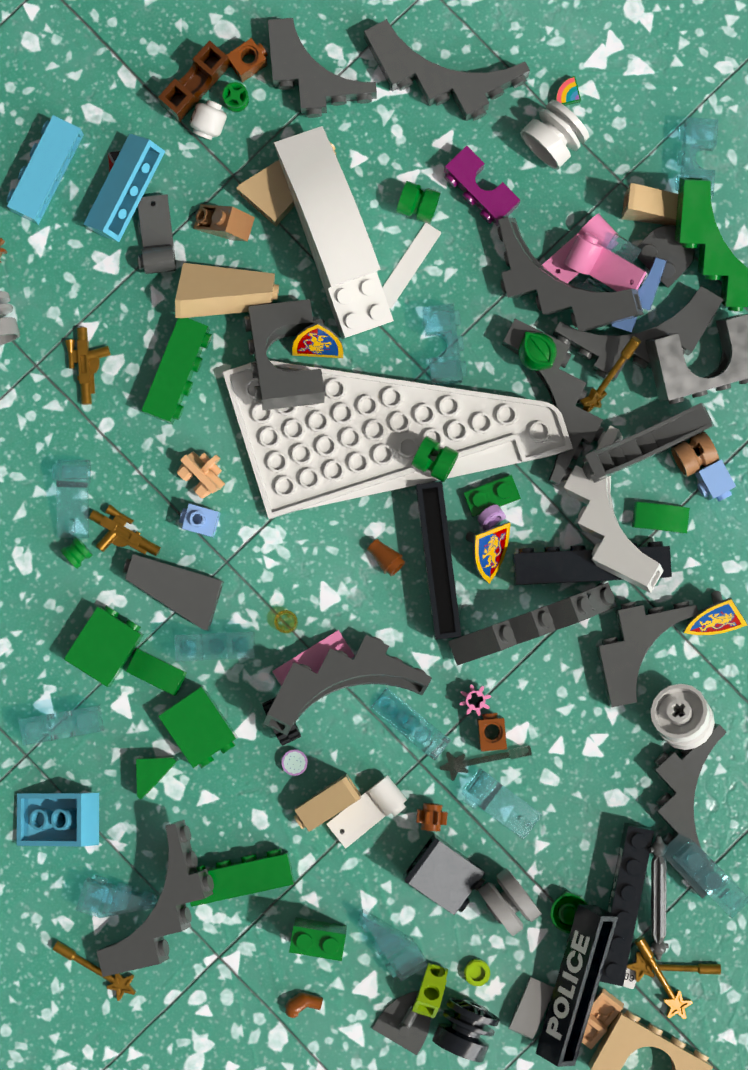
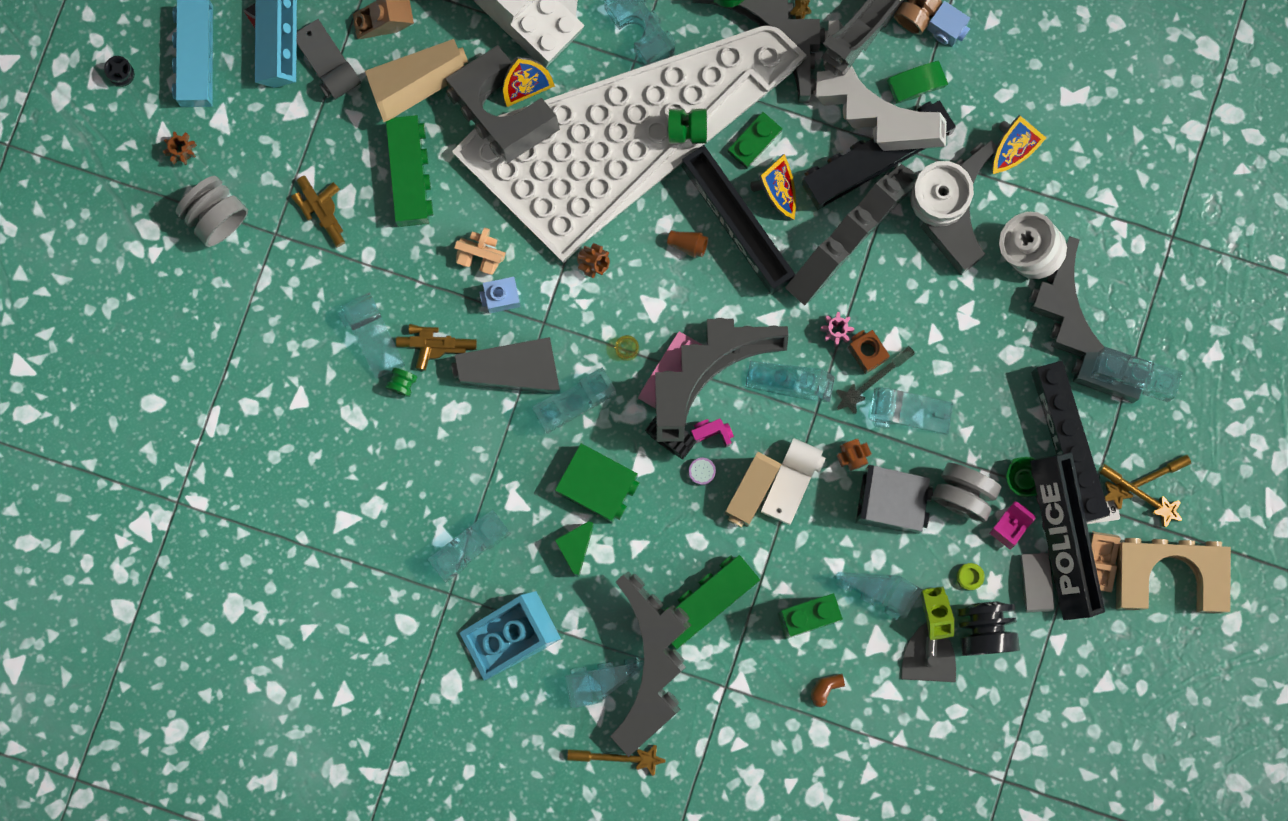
camera: 30 degrees left, 5 degrees down
green brick [64,605,144,687] -> none
green slope [126,648,187,696] -> none
lavender tile [478,505,506,531] -> none
dark grey wheel [648,835,669,960] -> none
none -> dark orange gear [577,243,610,278]
none -> dark pink bracket [691,418,734,447]
none -> white wheel [910,161,974,227]
none -> dark pink bracket [989,501,1036,550]

